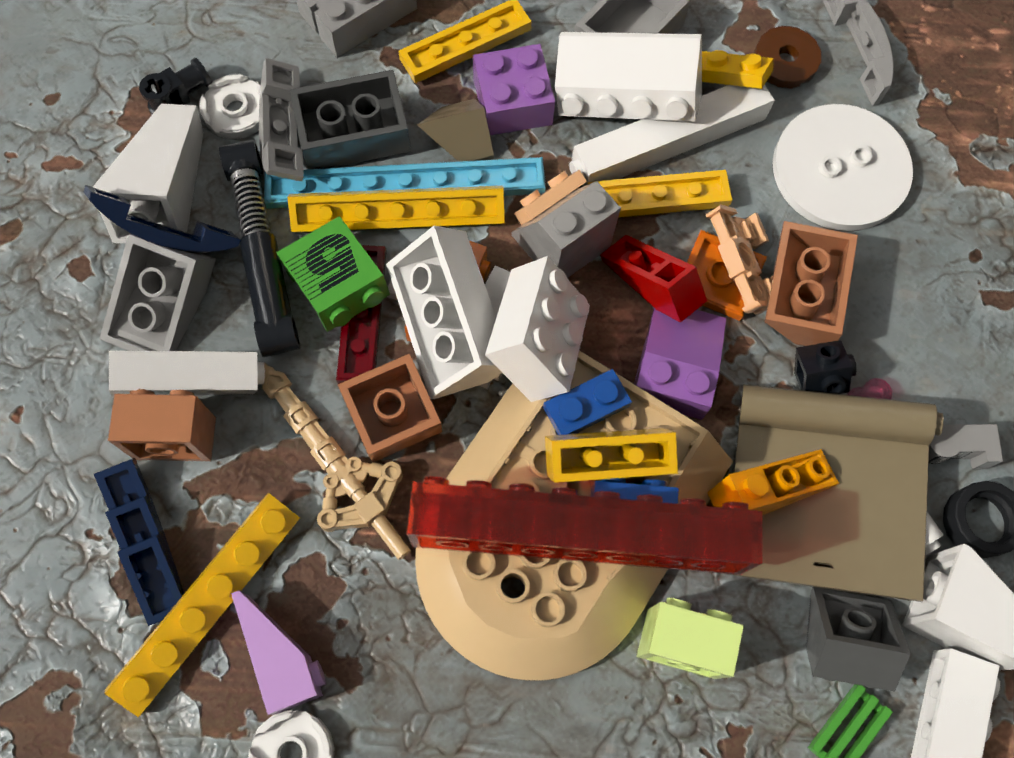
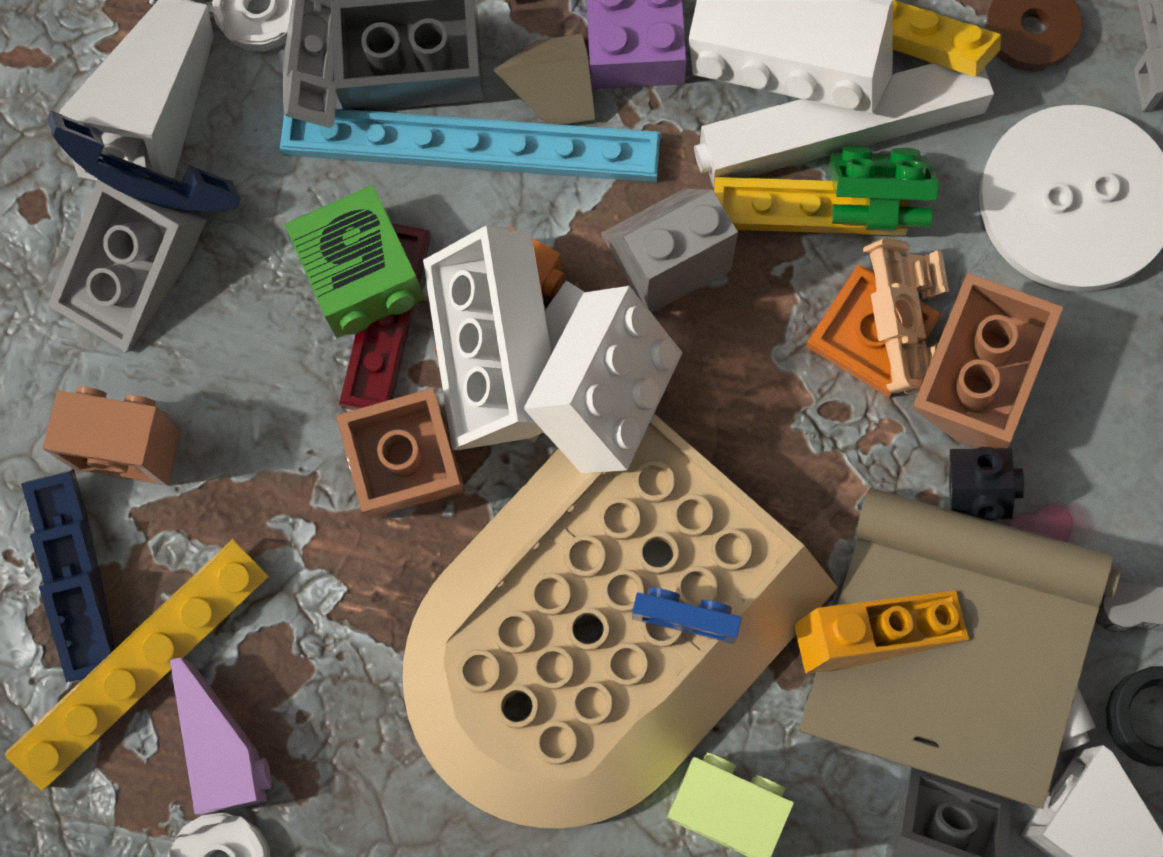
camera: 20 degrees right, 5 degrees up
white slope [109,351,265,398] -> none
black piece [219,139,301,358] -> none
tan bar [262,363,411,560] -> none
yellow plate [287,185,505,232] -> none
clear red brick [407,477,762,575] -> none
light nougat plate [514,170,587,225] -> none
blue plate [543,369,632,435] -> none
yellow brick [545,428,678,483] -> none
red slope [600,235,708,323] -> none
medium lavender slope [634,308,726,420] -> none
none -> green plate [829,146,939,231]

